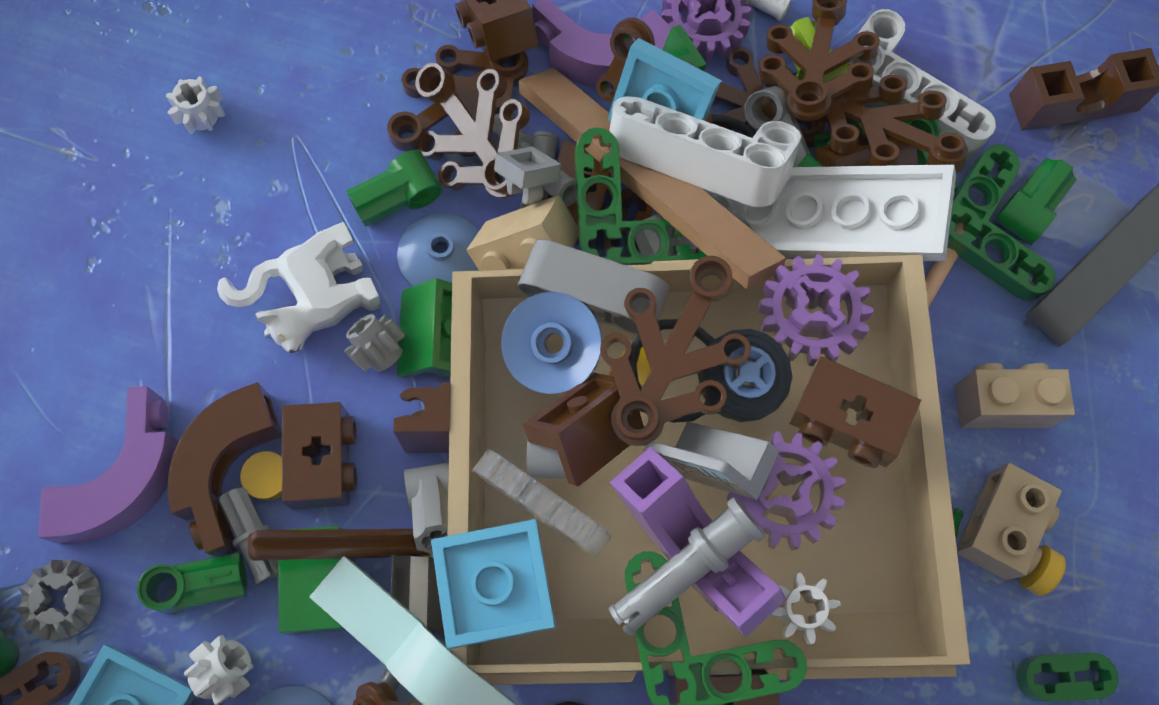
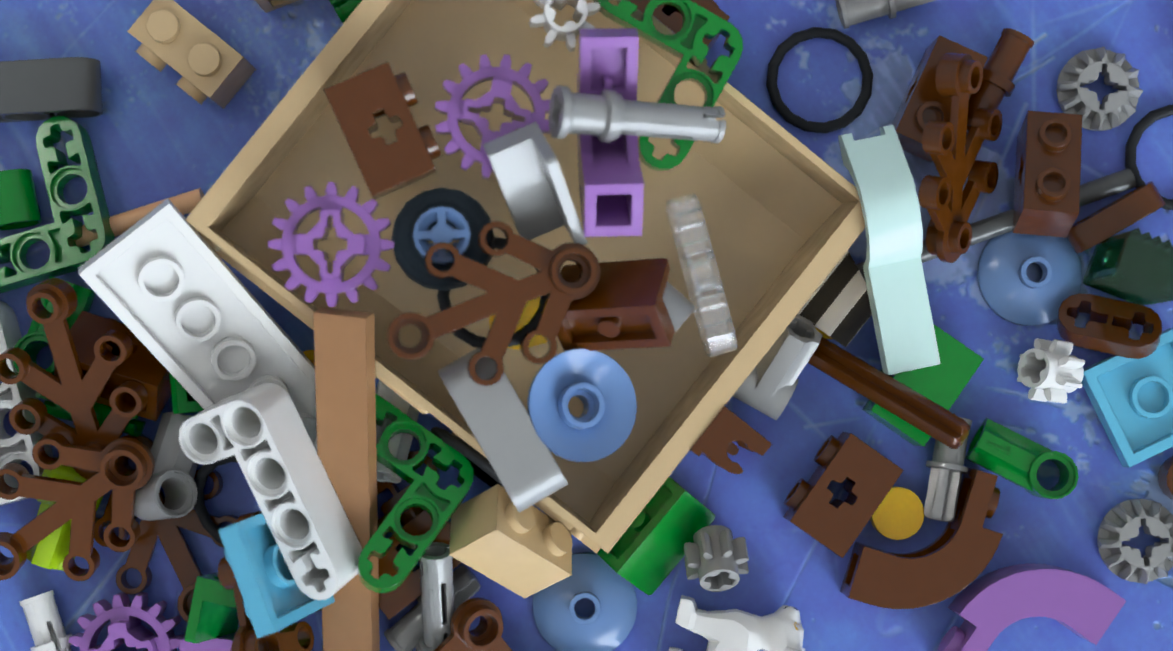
camera: 135 degrees left, 15 degrees up
medium azure plate [431,519,556,649] -> none
light grey tile [494,146,561,205] -> none

